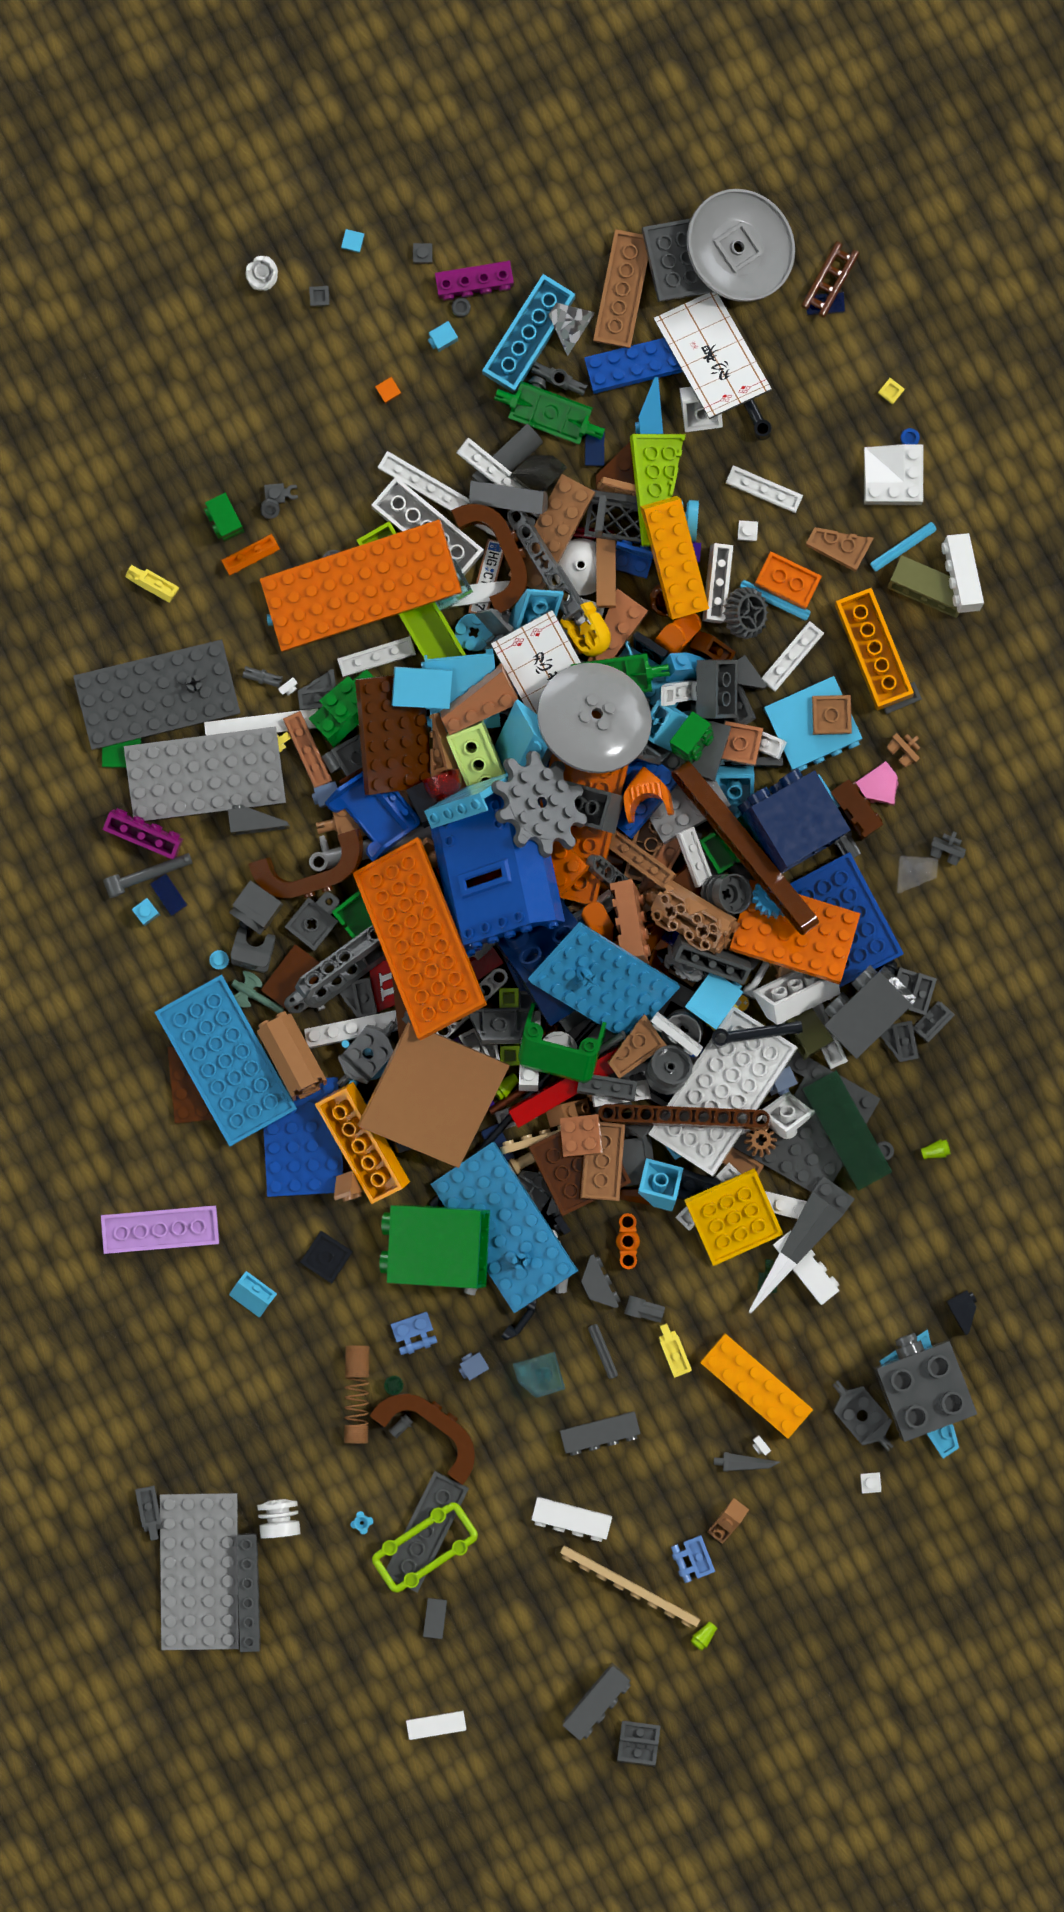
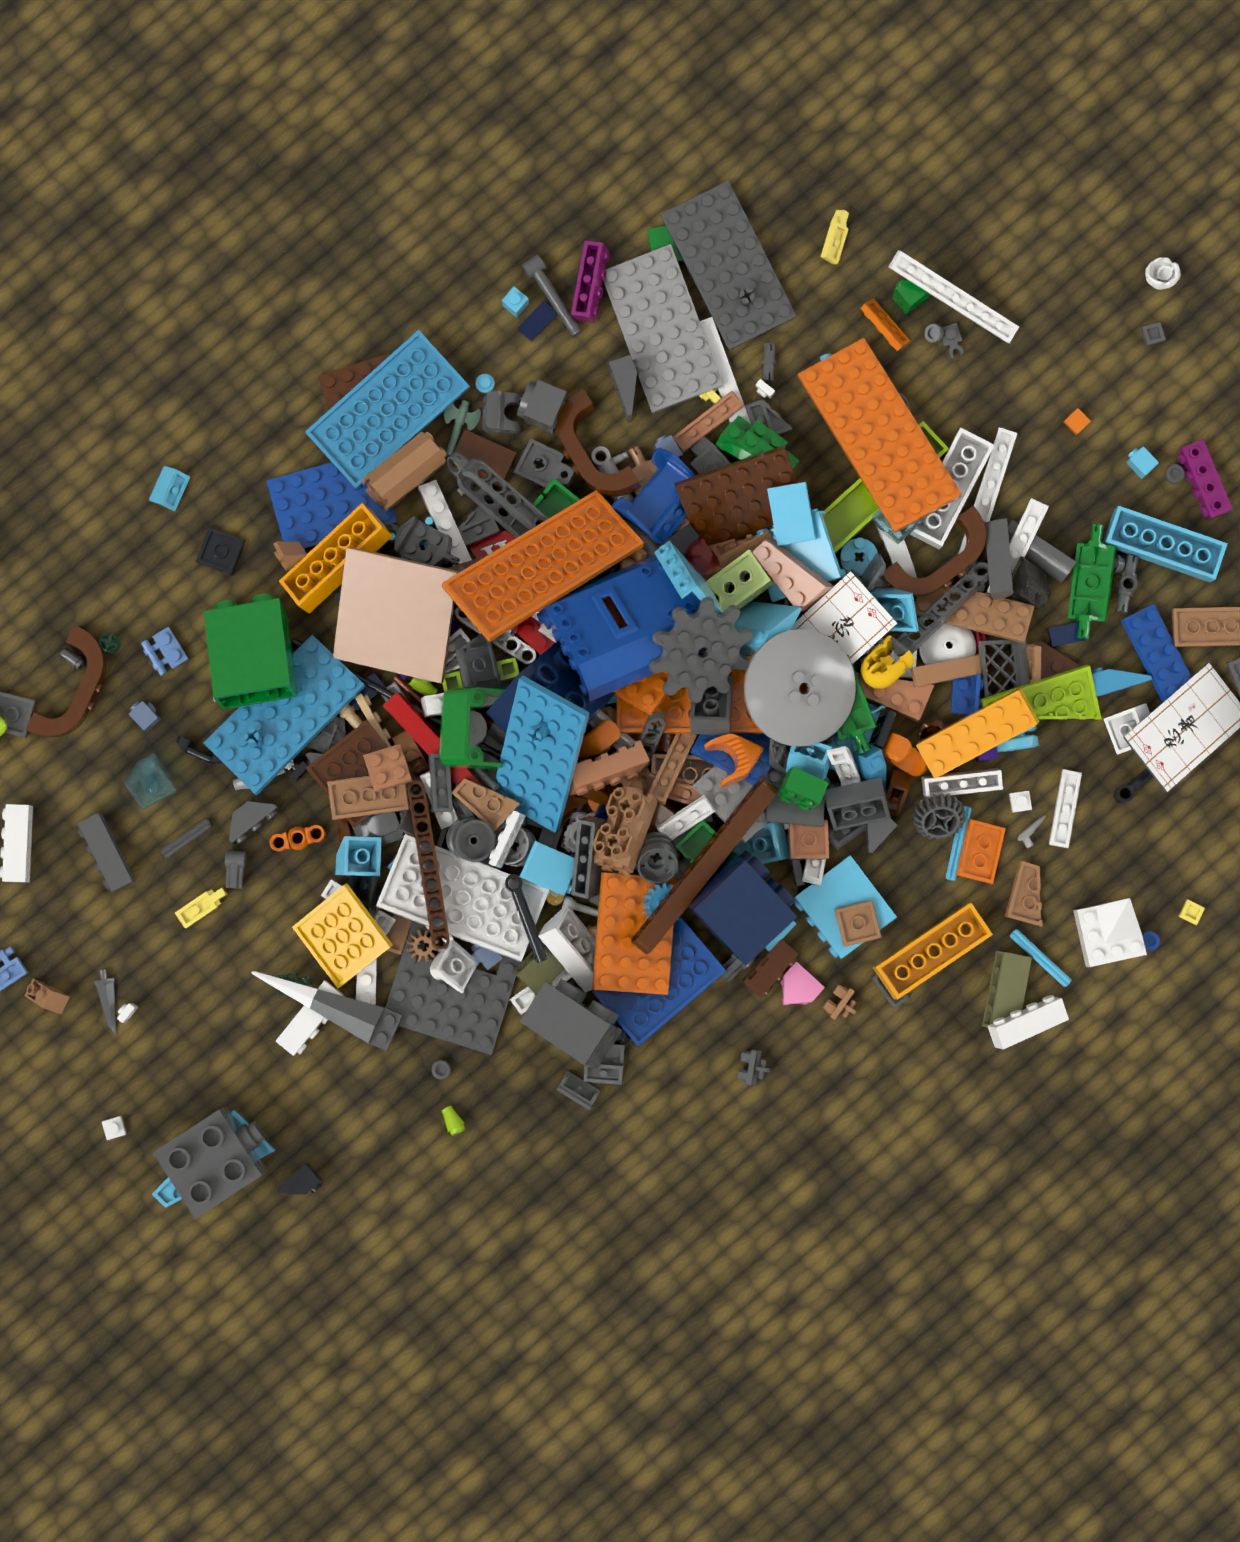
camera: 75 degrees right, 0 degrees up
lavender plate [101,1206,219,1254] -> none
white tile [337,636,416,677] -> none
medium azure tile [341,229,364,253] -> none
medium nougat piece [344,1346,370,1443] -> none
dark grey plate [413,243,432,264] -> none
tile [468,539,504,614] -> none
sticker [549,303,595,356] -> none
dark grey tile [594,495,607,538] -> none
light orange brick [700,1333,813,1439] -> none
white tile [762,621,824,692] -> none
clear green brick [801,1070,892,1191] -> none
dark grey plate [832,1380,893,1451] -> none
dark grey wing [881,1021,919,1062] -> none
clear wing [897,856,938,893] -> none
none -> white plate [888,250,1019,343]
none -> light grey bar [1018,815,1046,848]

